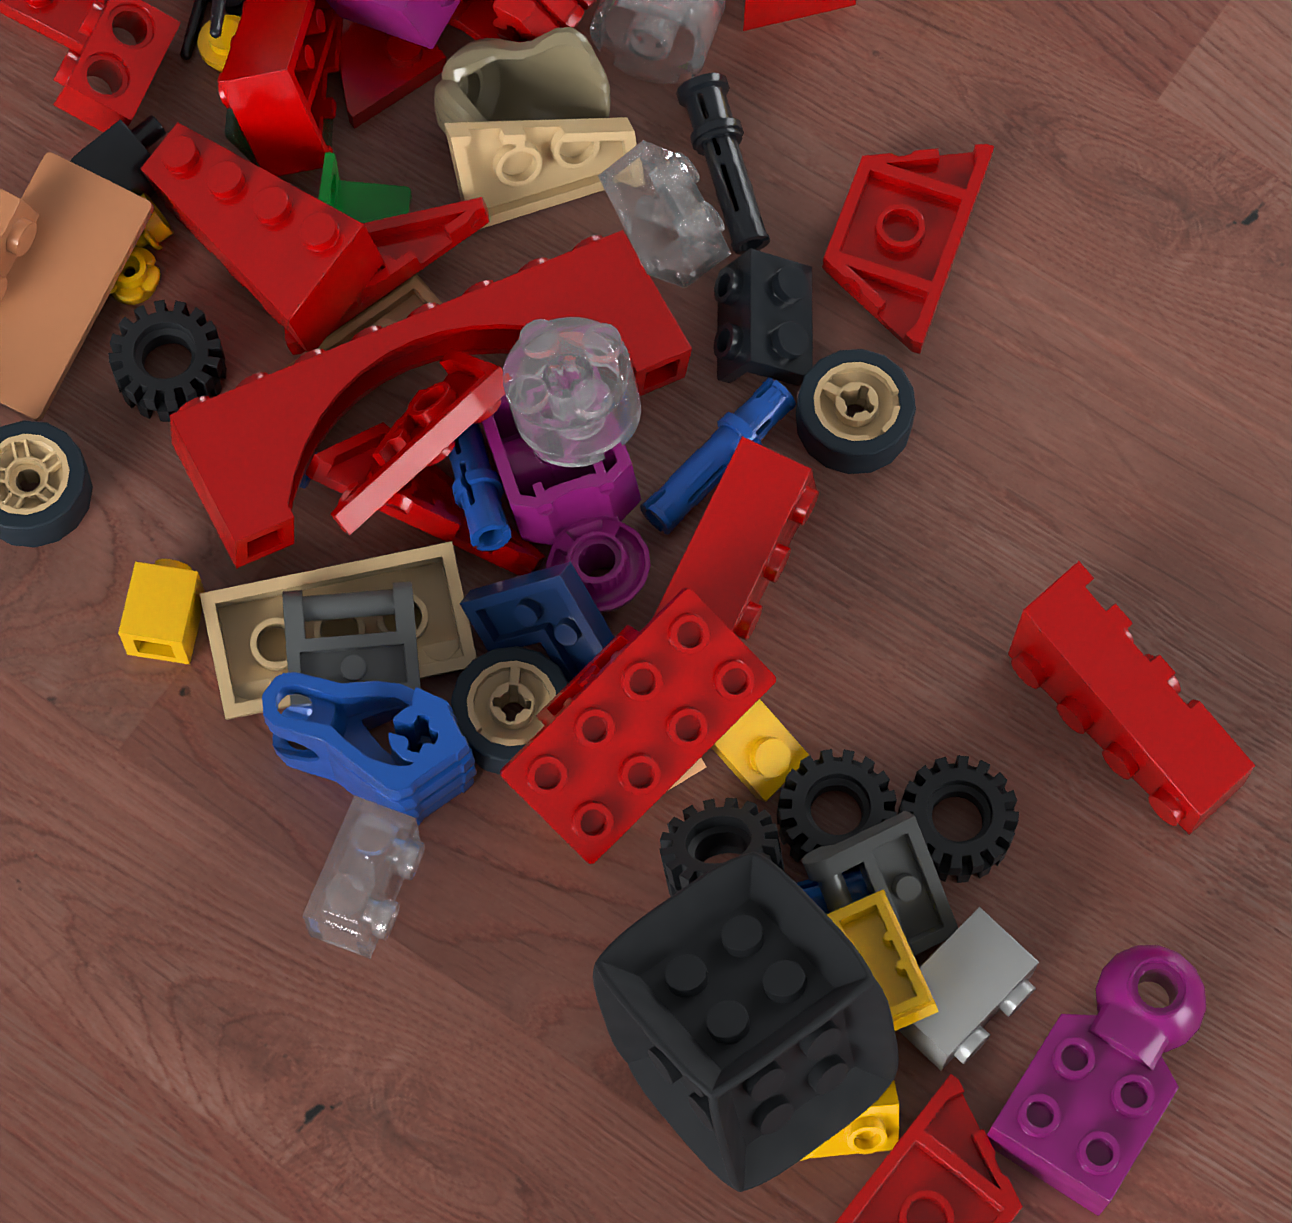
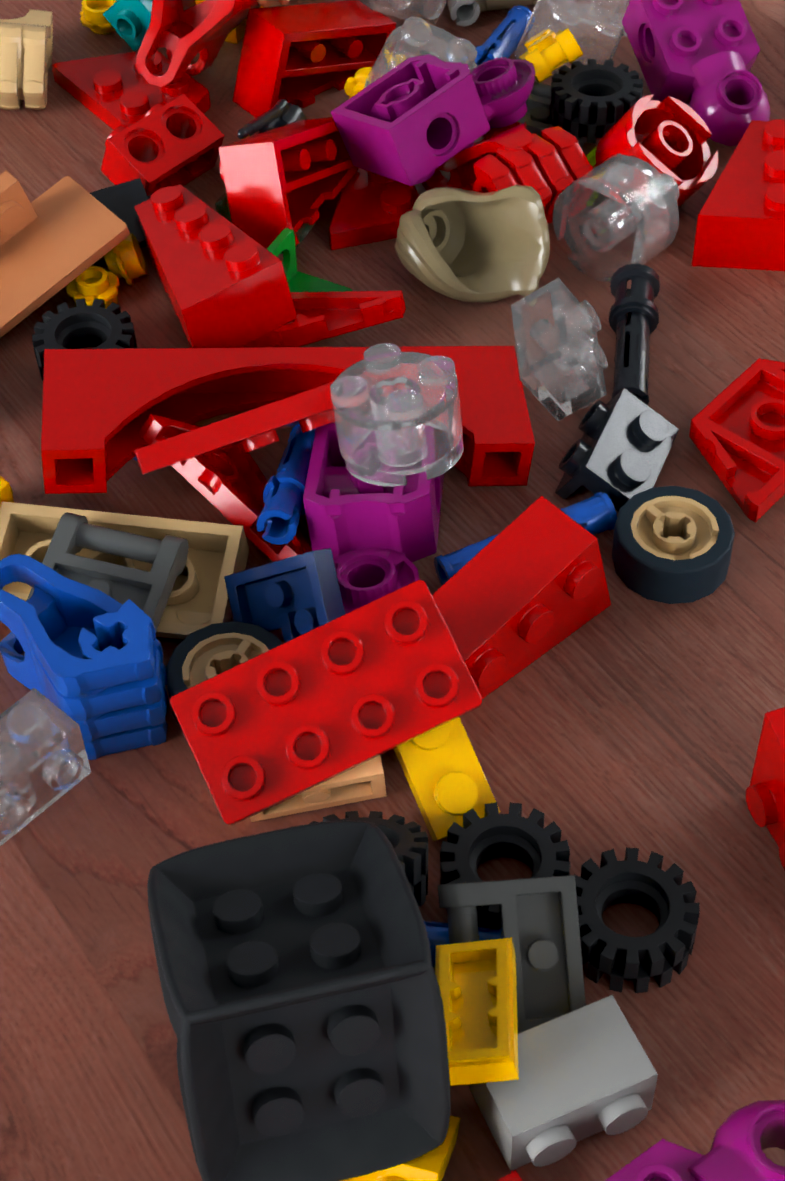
camera: 25 degrees right, 20 degrees down
tan wing [444,117,642,229] -> none

